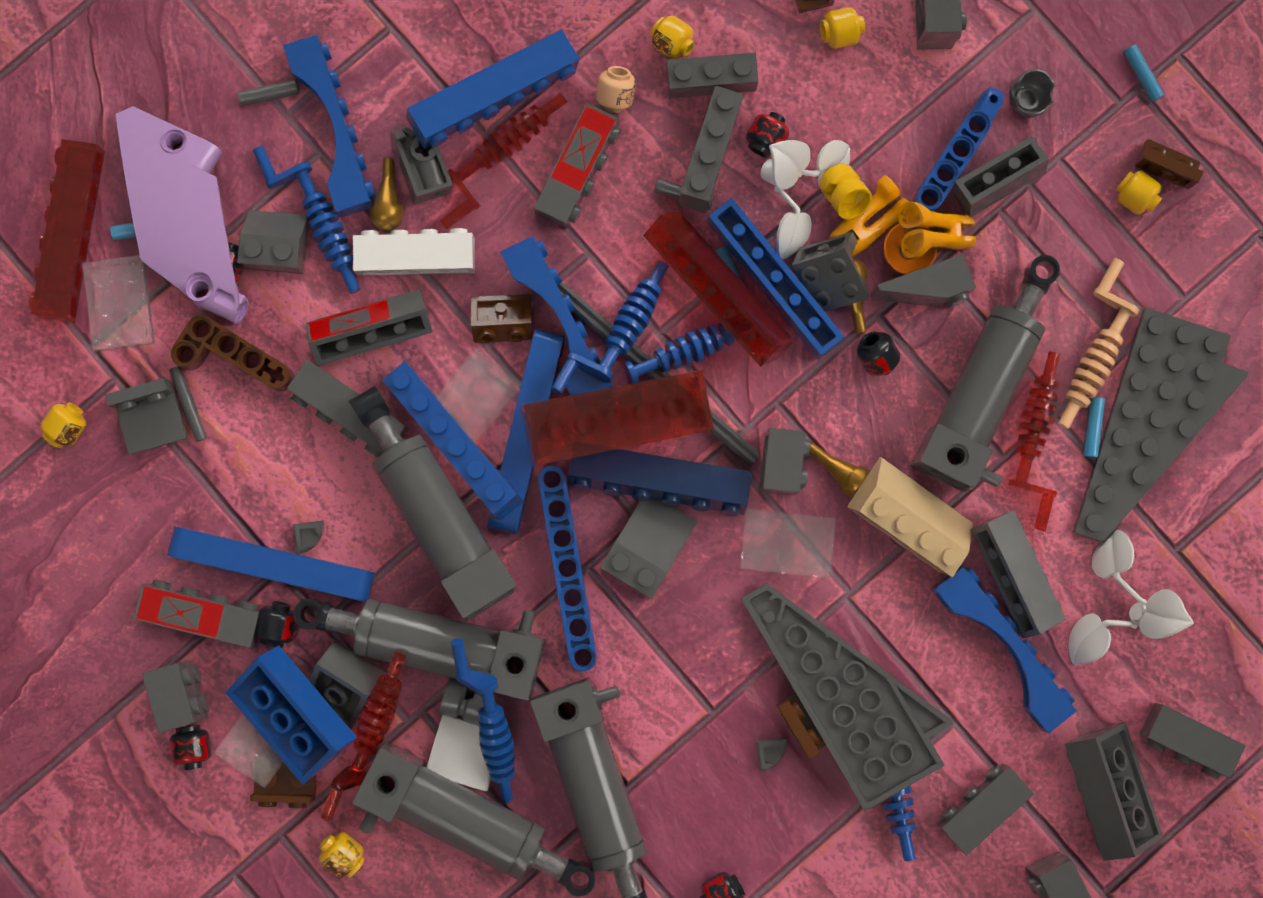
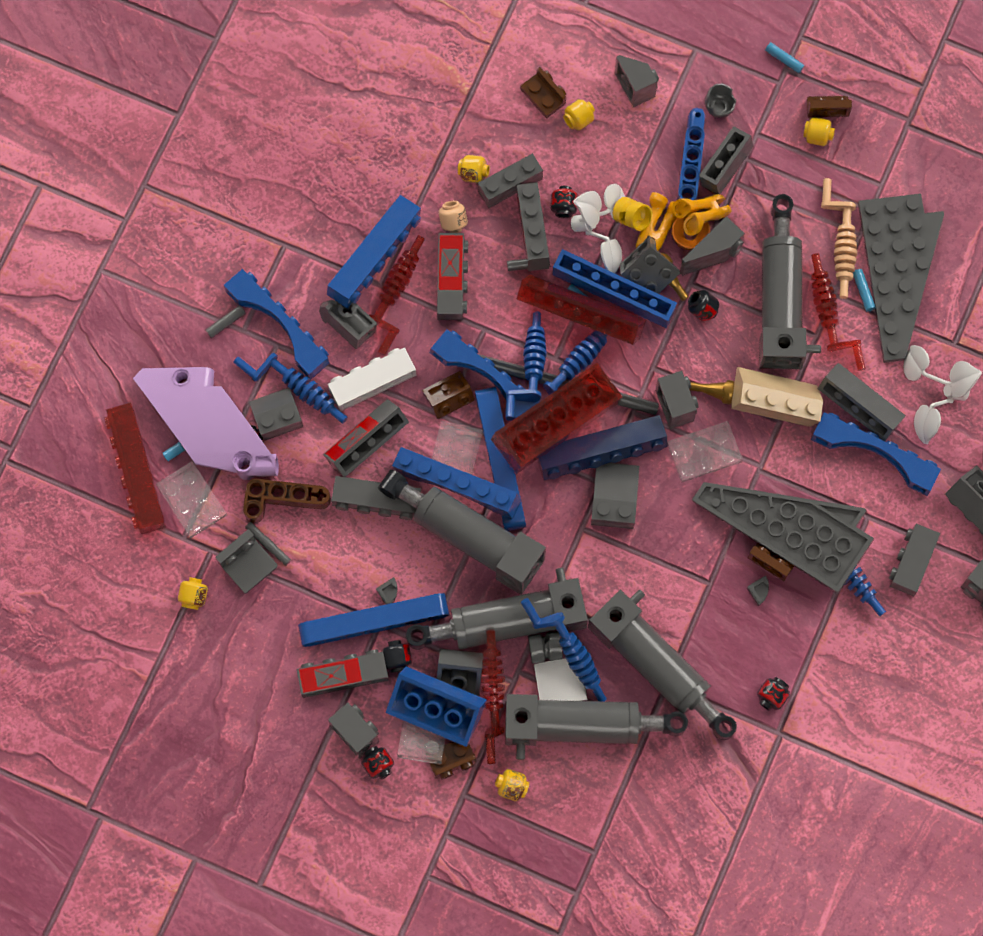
camera: 25 degrees left, 10 degrees down
pearl gold piece [369,157,404,231] -> none
blue beam [538,466,597,671] -> none

